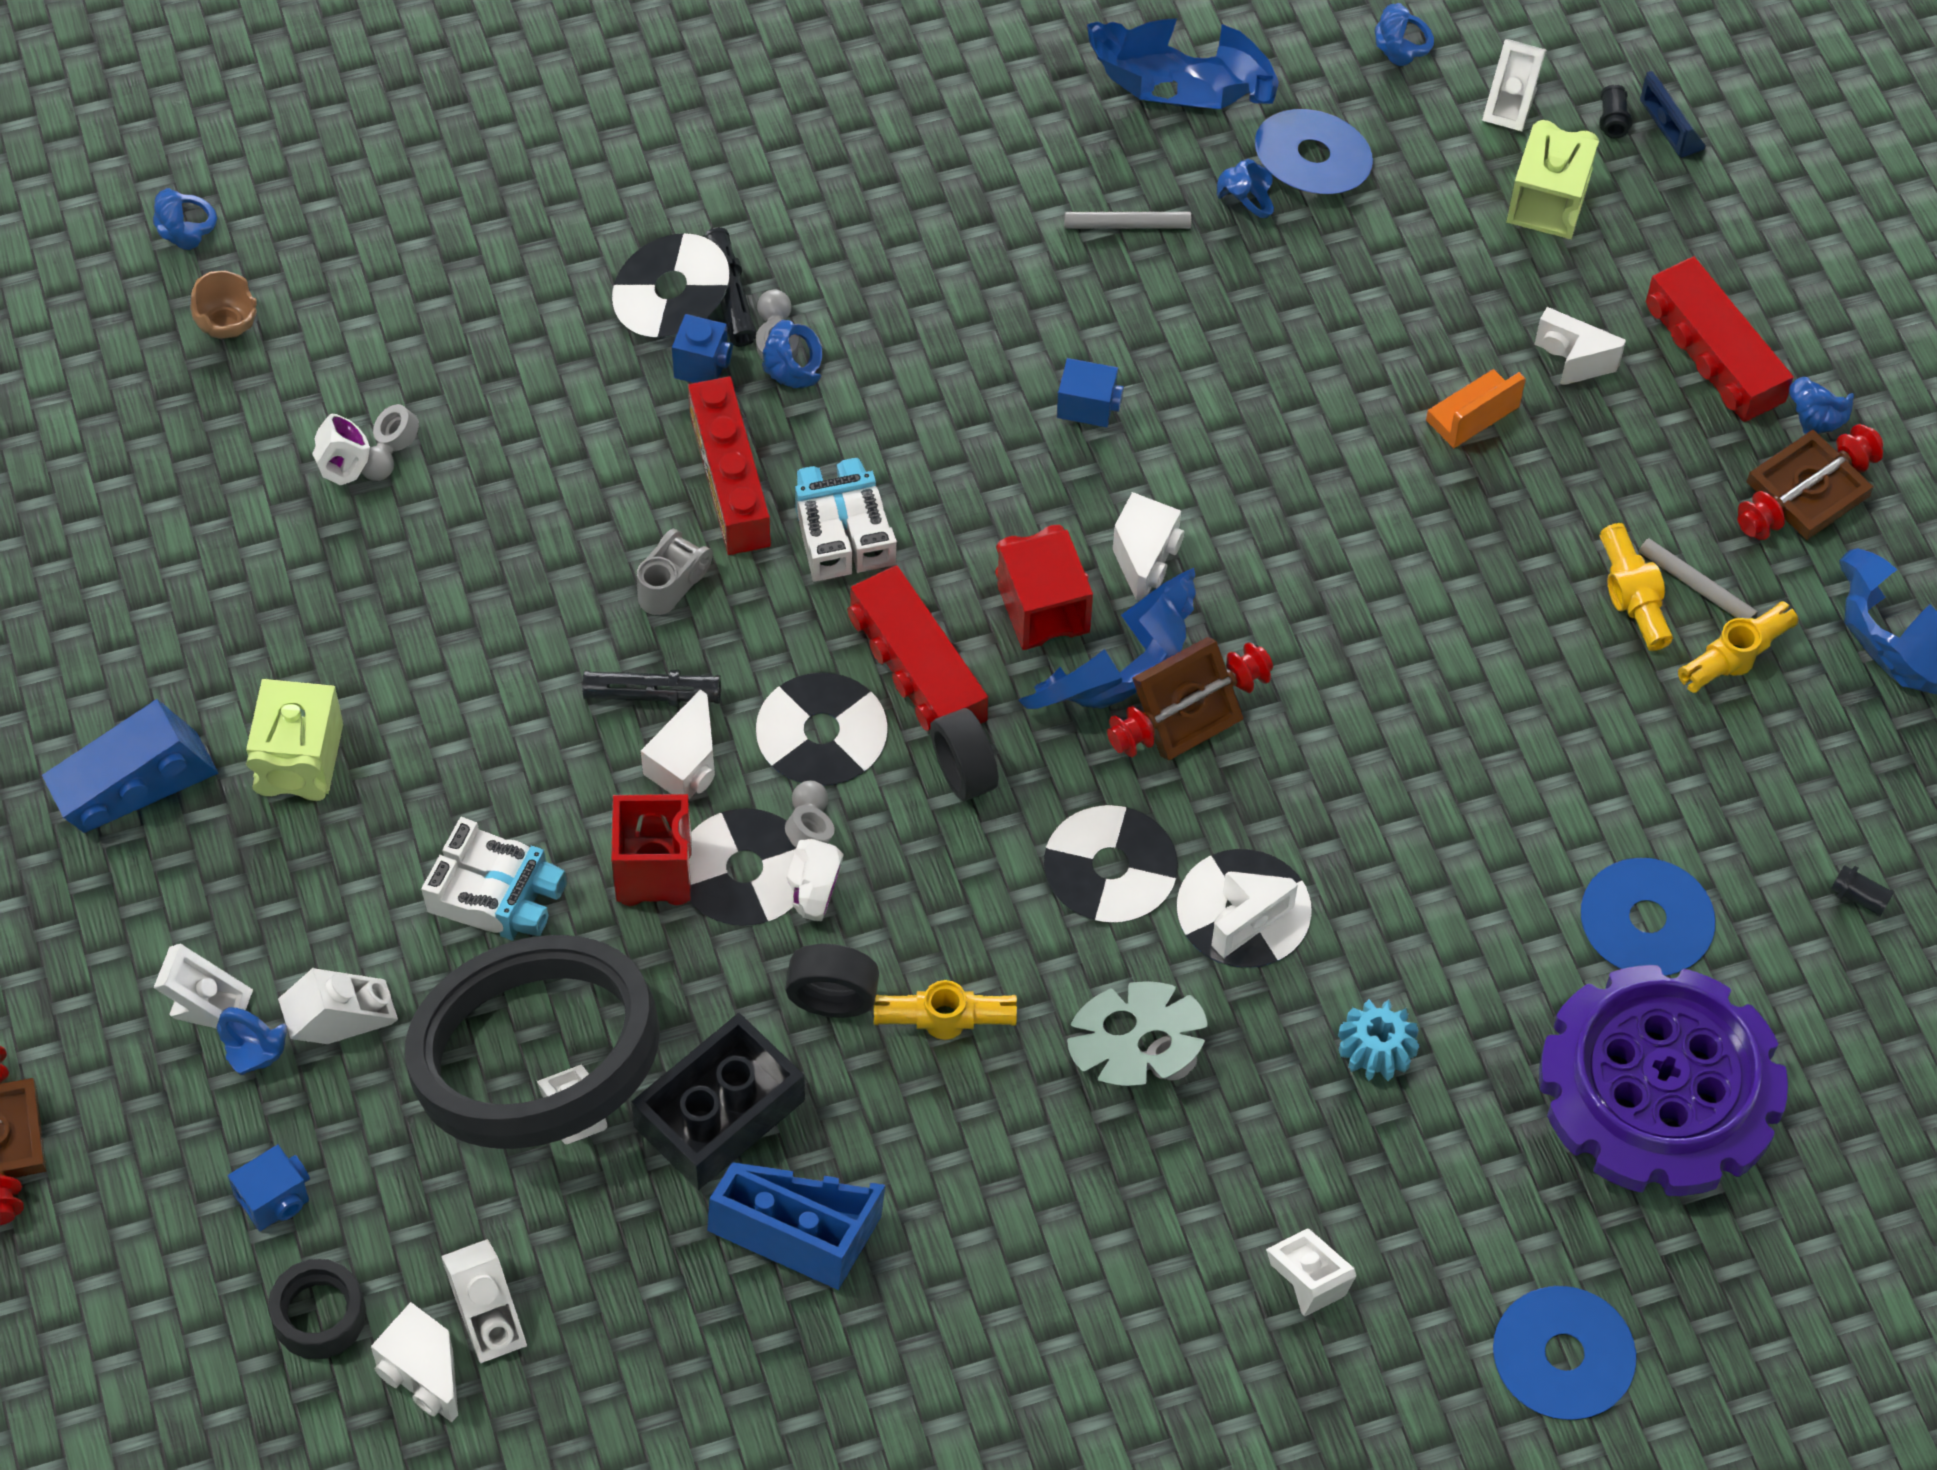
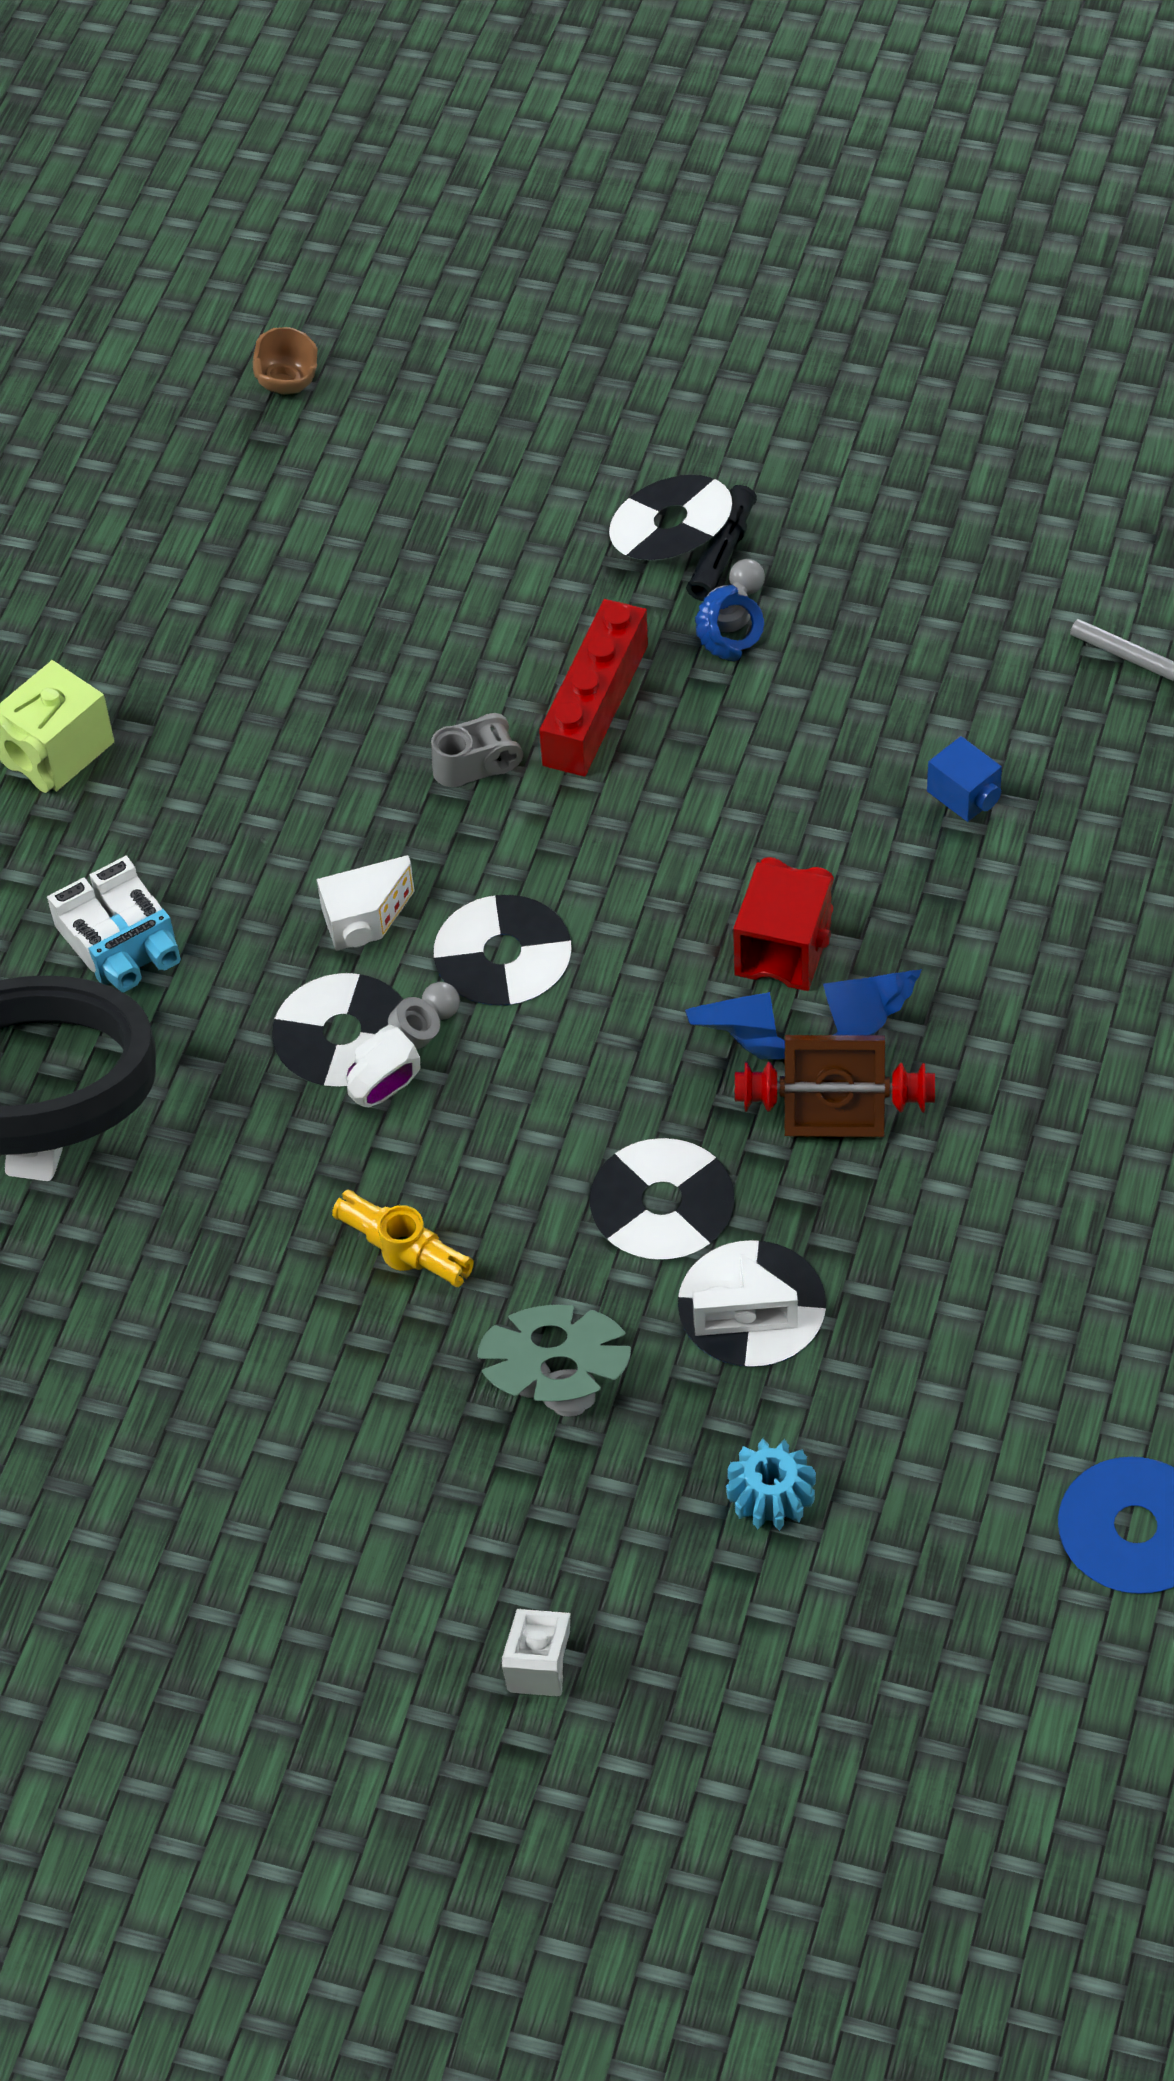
camera: 40 degrees right, 5 degrees down
blue piece [153,188,217,250] -> none
white rock [313,414,370,485] -> none
light grey plate [361,404,419,481] -> none
black pin [582,670,721,706] -> none
red piece [611,794,692,906] -> none
black brick [631,1012,805,1191] -> none
blue brick [672,314,733,383] -> none
blue wedge [707,1162,885,1290] -> none
black tyre [785,943,879,1018] -> none
hips [795,458,896,582] -> none
red brick [847,565,988,731] -> none
black tyre [930,708,999,801] -> none
white slope [1113,492,1185,601] -> none
blue sticker [1493,1286,1636,1420] -> none
dark purple piece [1539,965,1788,1196] -> none

